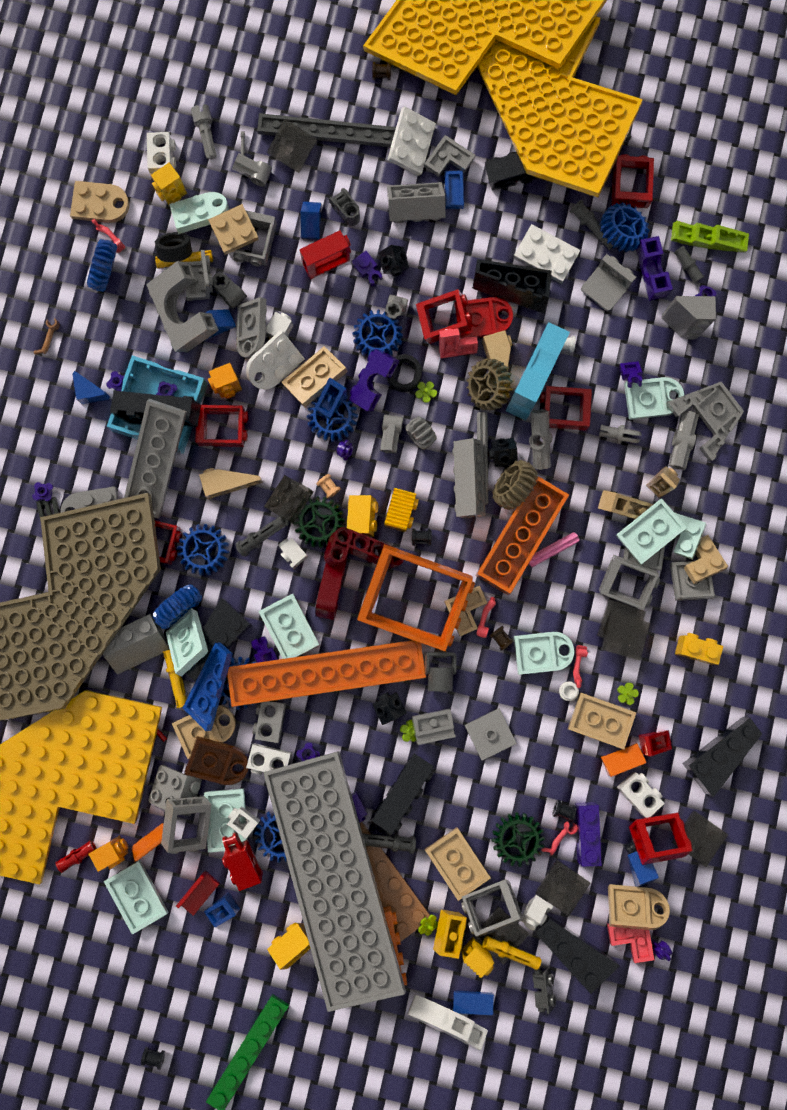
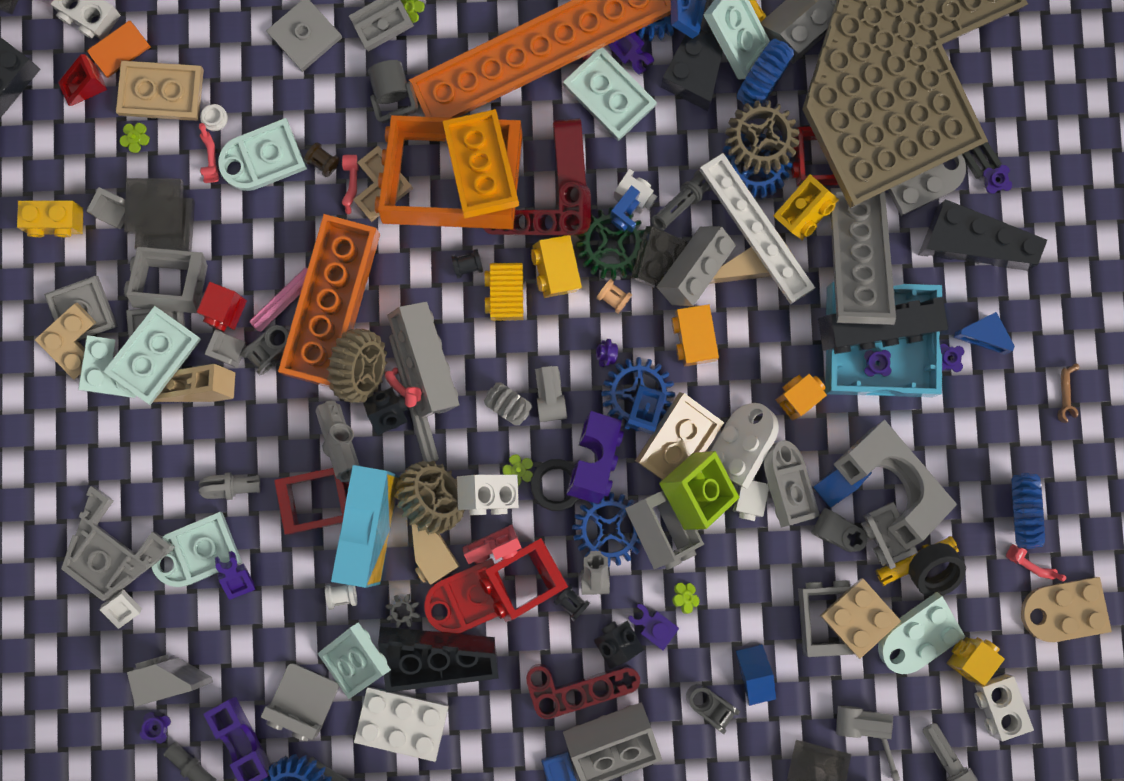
camera: 165 degrees right, 0 degrees up
red window [196,405,248,447] -> none
red window [299,230,352,280] -> none
black brick [372,692,407,725] -> none
tan slope [646,466,680,498] -> none
light grey piece [669,411,699,470] -> none
none -> light grey panel [87,187,132,229]
none -> white plate [100,589,142,629]
none -> red piece [197,281,247,332]
none -> light grey panel [205,329,248,368]
none -> dark grey piece [241,325,290,376]
none -> light aqua plate [317,622,391,699]
none -> coral piece [385,368,422,407]
none -> dark grey gear [386,594,420,628]
none -> light orange plate [442,109,519,219]
none -> white brick [457,475,519,515]
none -> dark red beam [526,664,640,719]
none -> black bush [553,584,590,621]
none -> blue bracket [610,185,640,233]
none -> light grey window [625,491,704,570]
none -> light grey brick [657,226,736,306]
none -> lime brick [659,451,740,530]
none -> light orange brick [671,304,719,367]
none -> lime plant [672,583,699,614]
none -> white plate [700,153,815,305]
none -> dark tan gear [725,100,799,174]
none -> yellow brick [773,174,839,241]
none -> black wedge [918,199,1047,271]

